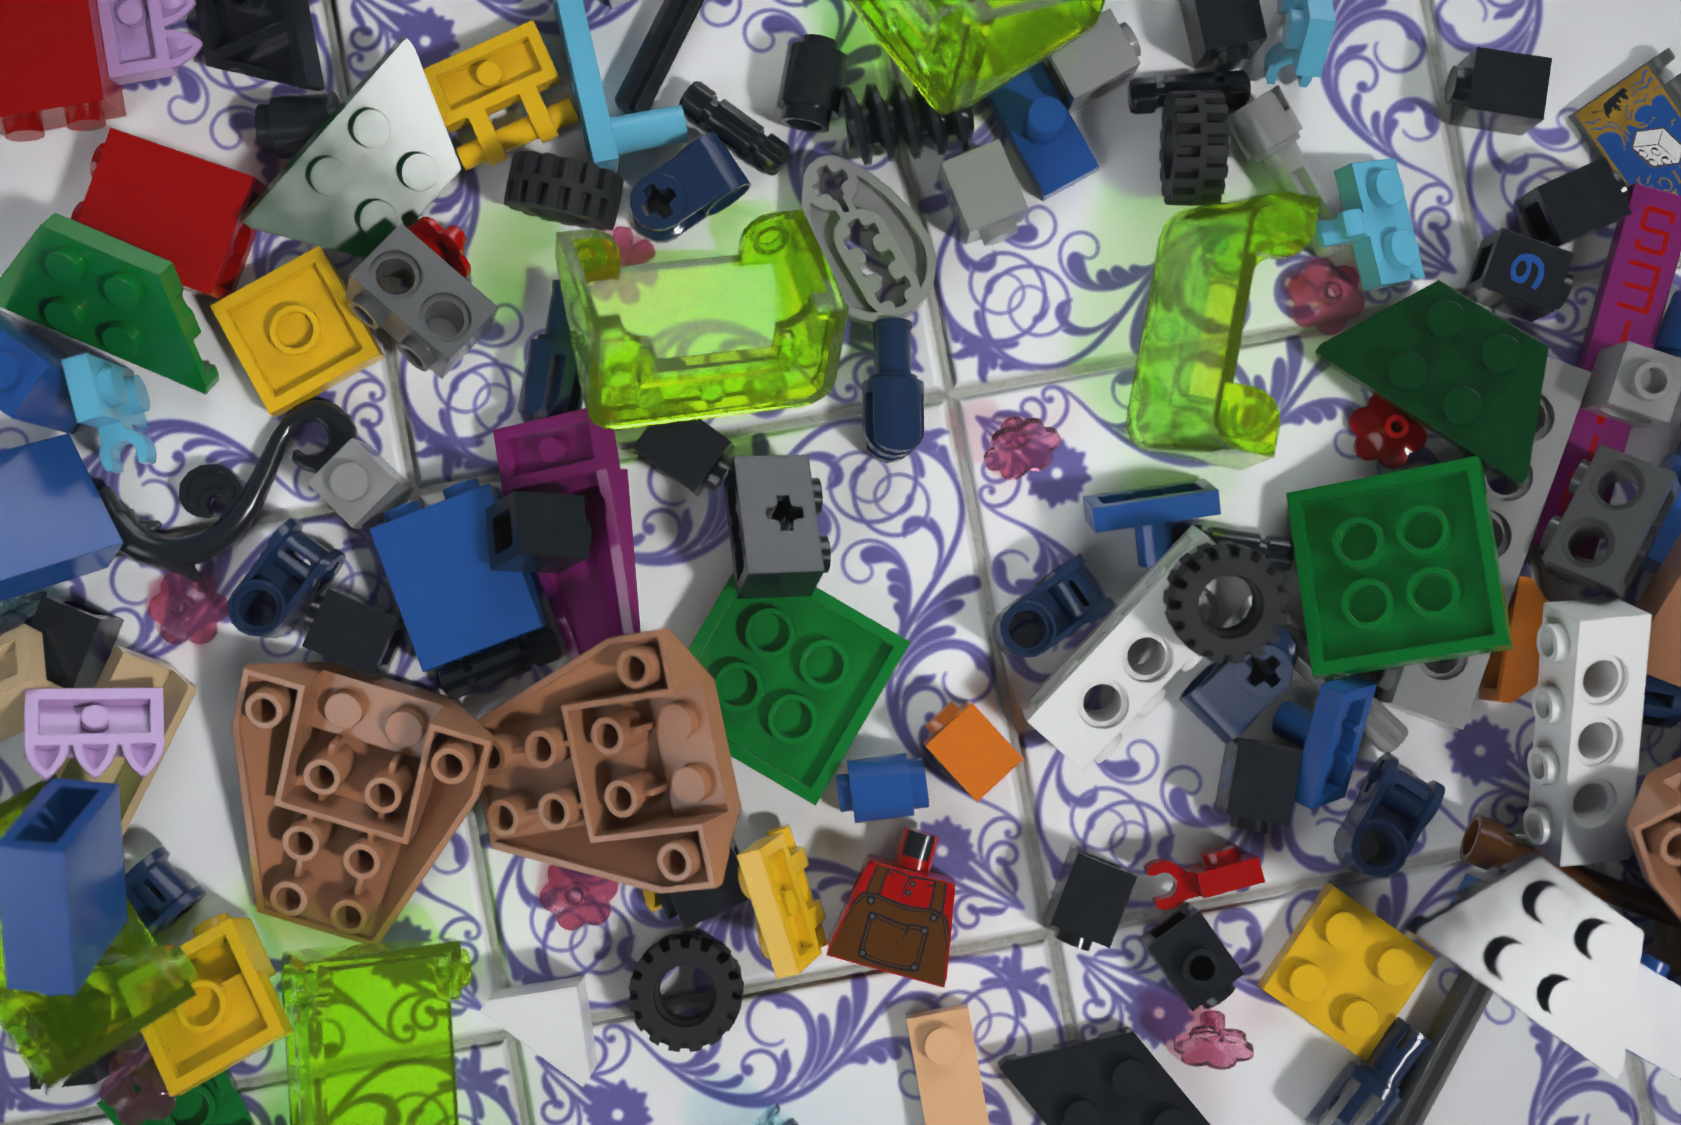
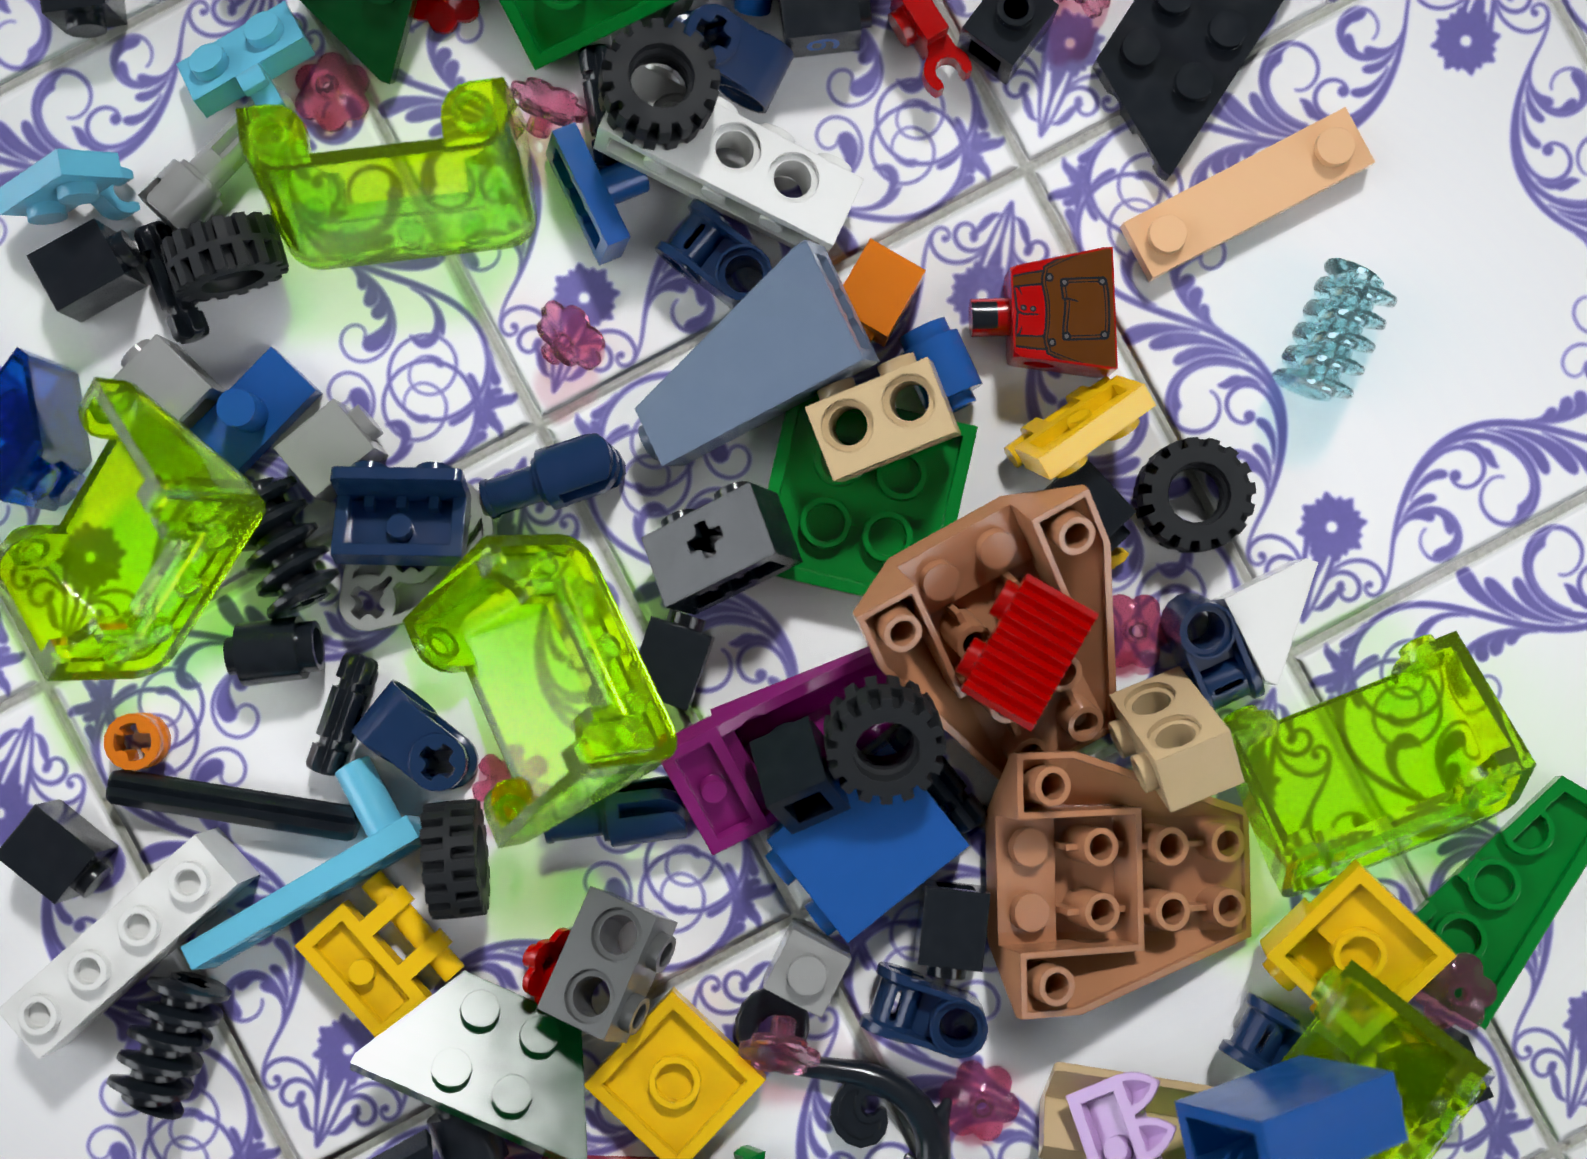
camera: 105 degrees left, 0 degrees up
black brick [1043,846,1138,951] -> none
none -> dark blue bracket [330,461,471,566]
none -> clear pink plant [509,77,588,139]
none -> sand blue slope [634,240,880,466]
none -> clear pink plant [738,1015,821,1075]
none -> tan brick [805,352,961,482]
none -> black tyre [823,675,946,805]
none -> red brick [955,574,1099,731]
none -> tan brick [1108,666,1244,813]
none -> dark blue piece [1161,592,1265,712]

